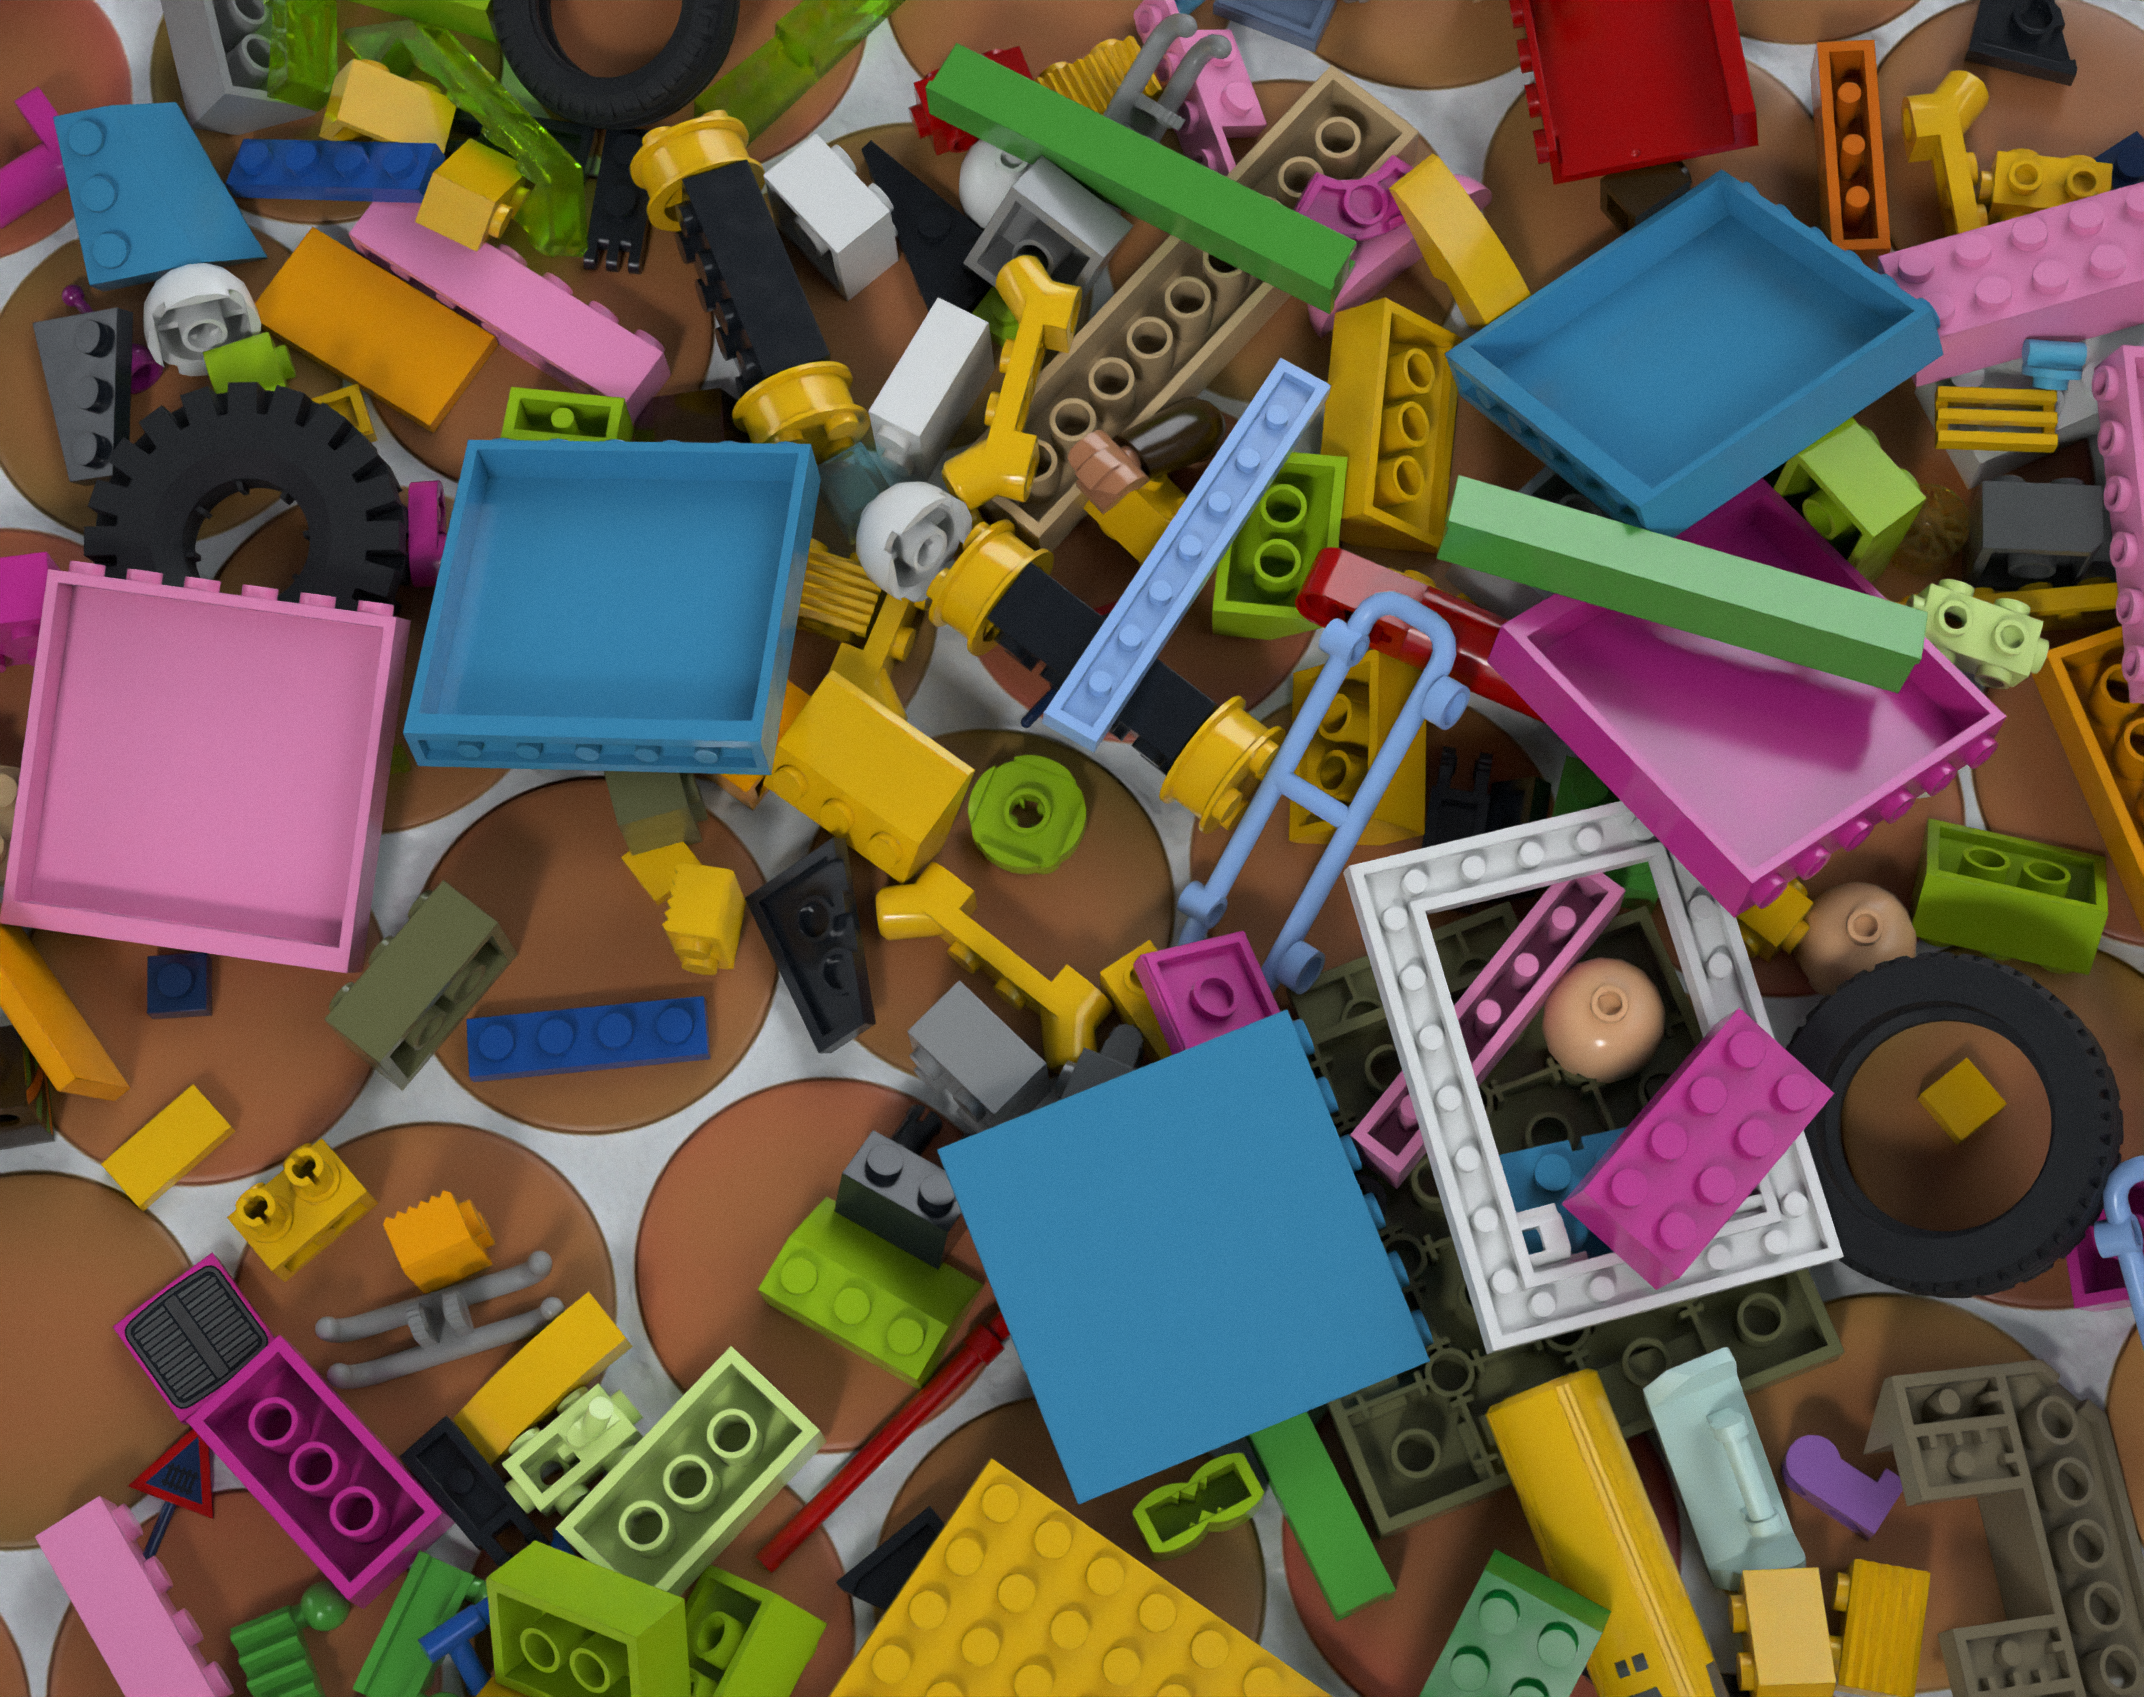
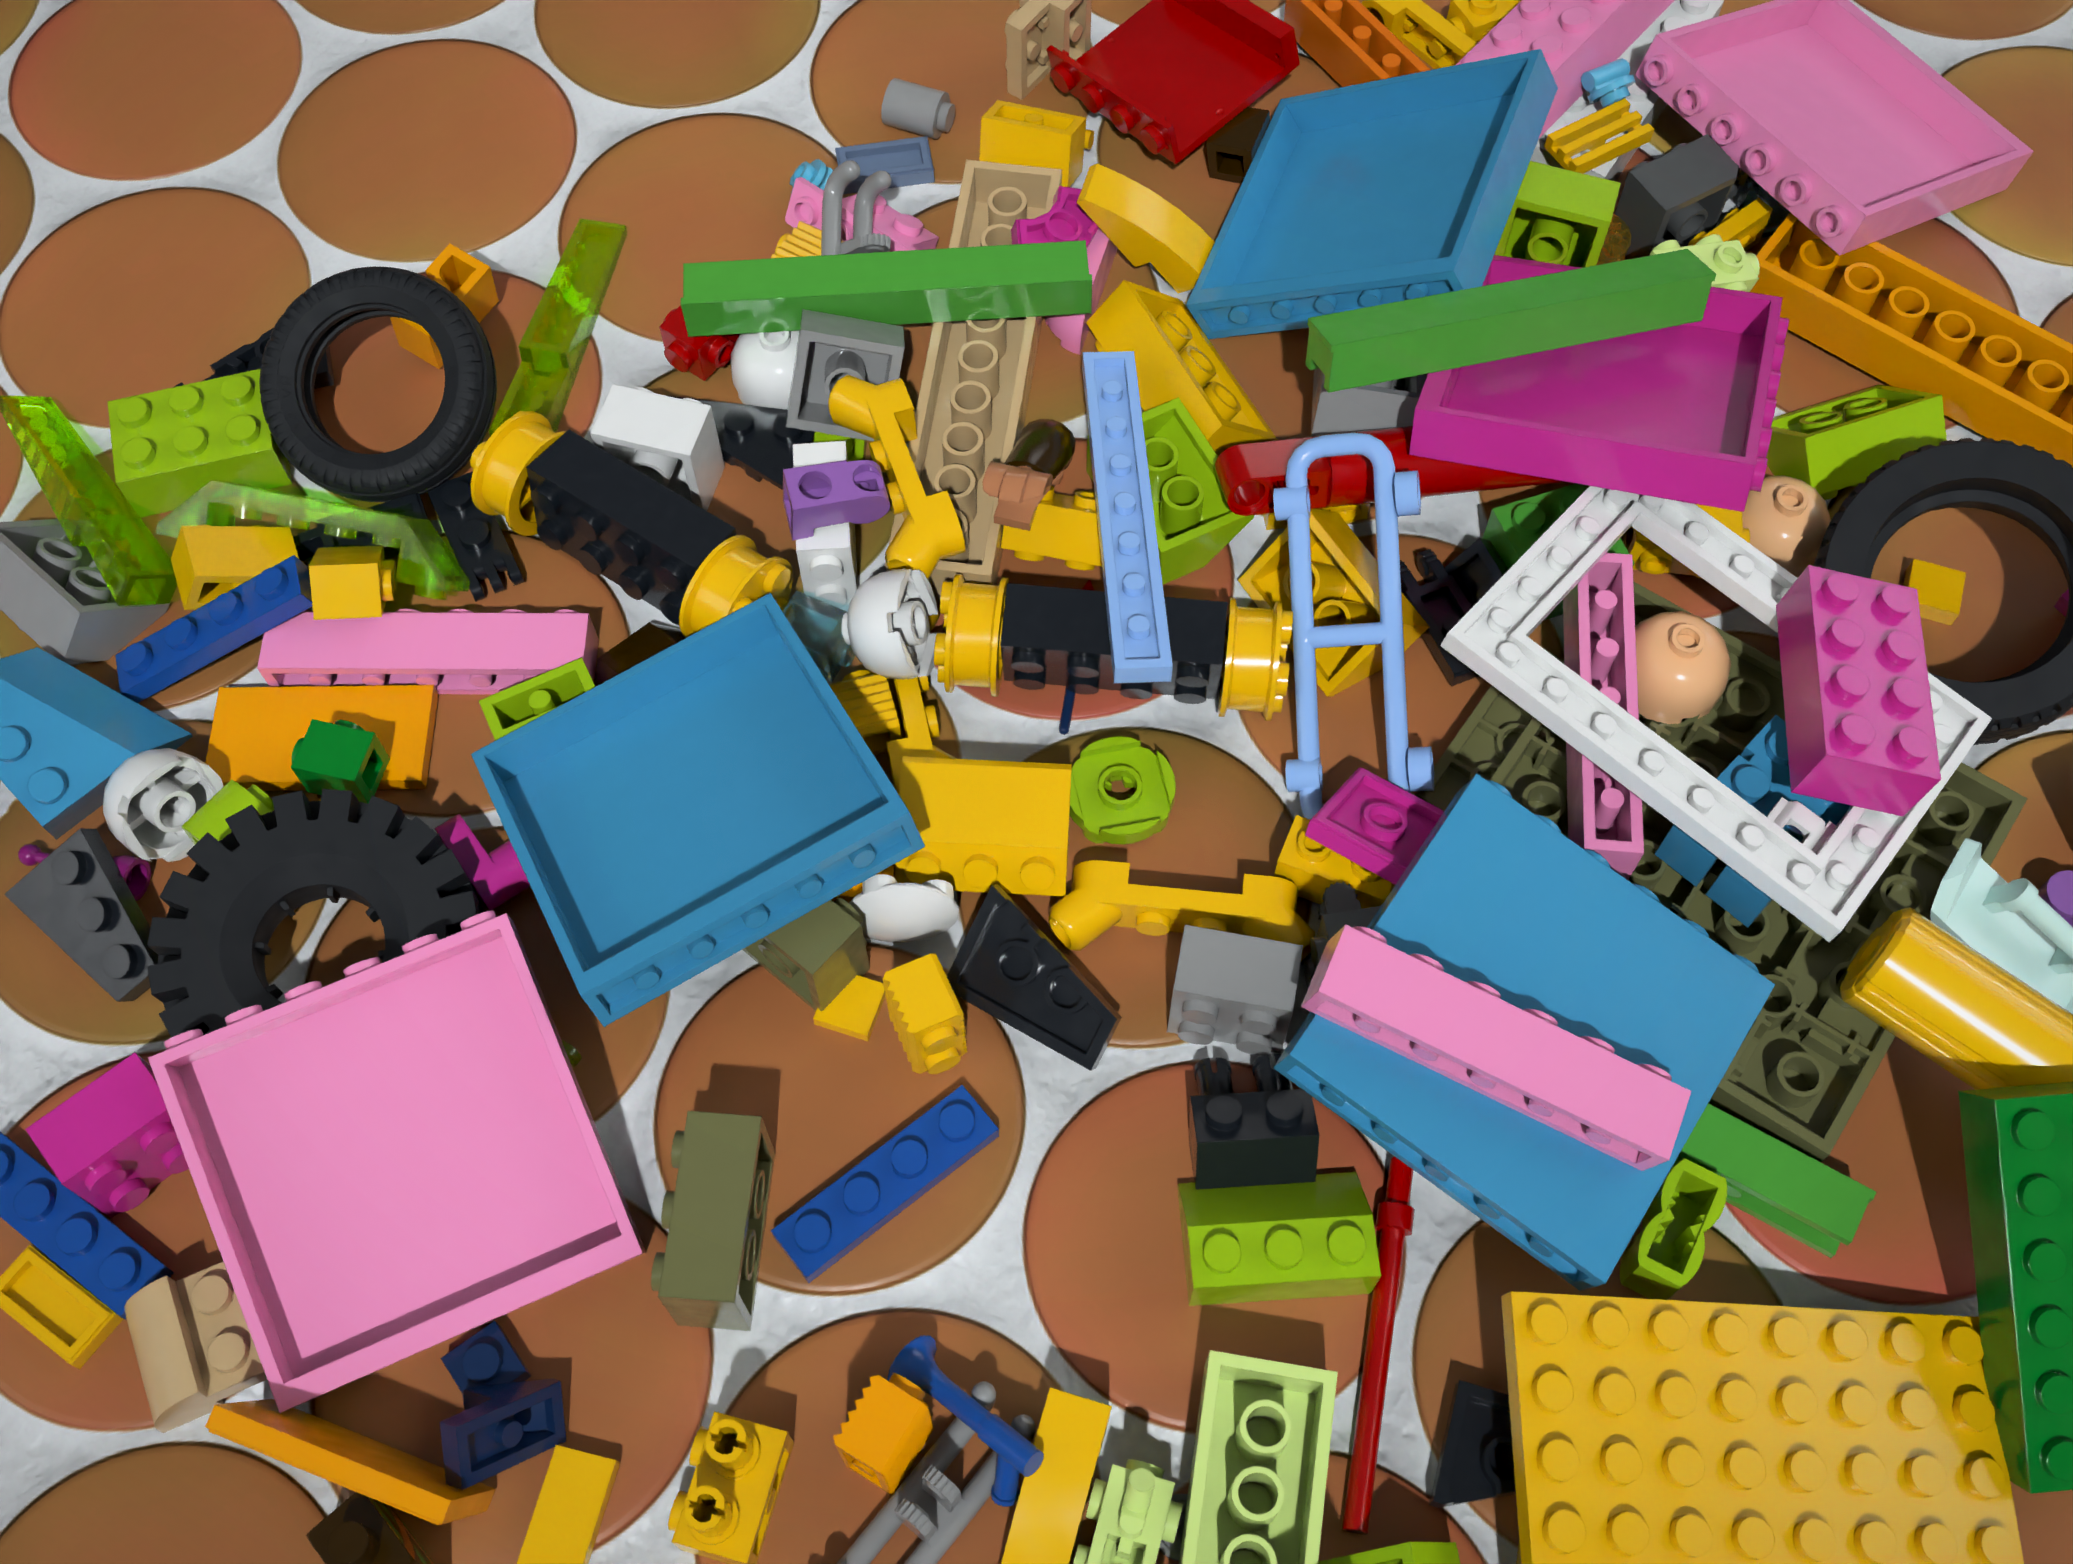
camera: 40 degrees left, 10 degrees down
none -> green brick [291,719,390,804]
none -> dark blue slope [440,1378,567,1490]
none -> medium lavender leg [783,460,891,541]
none -> white dish [849,874,959,942]
none -> blue piece [887,1335,1044,1507]
none -> yellow brick [979,100,1094,187]
none -> bright pink brick [1301,924,1692,1171]

